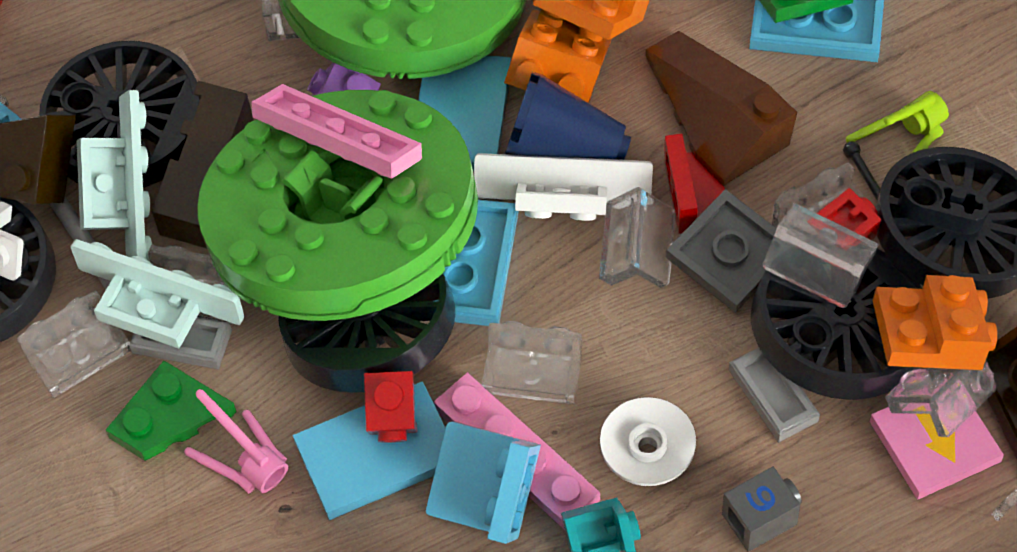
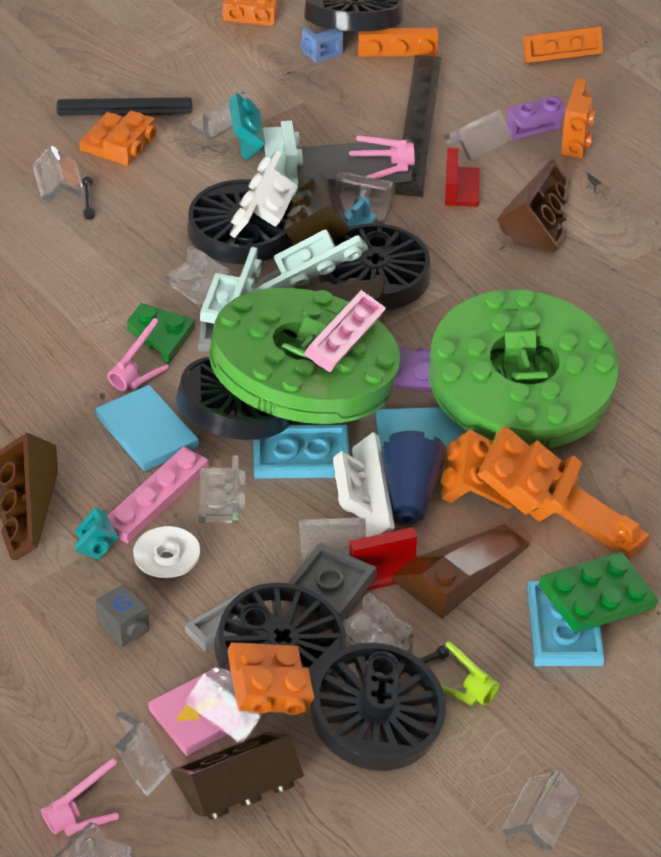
camera: 75 degrees right, 15 degrees down
red bracket [364,371,417,443] -> none
medium azure bracket [426,421,541,544] -> none
clear panel [762,203,879,308] -> none
red bracket [807,187,881,259] -> none

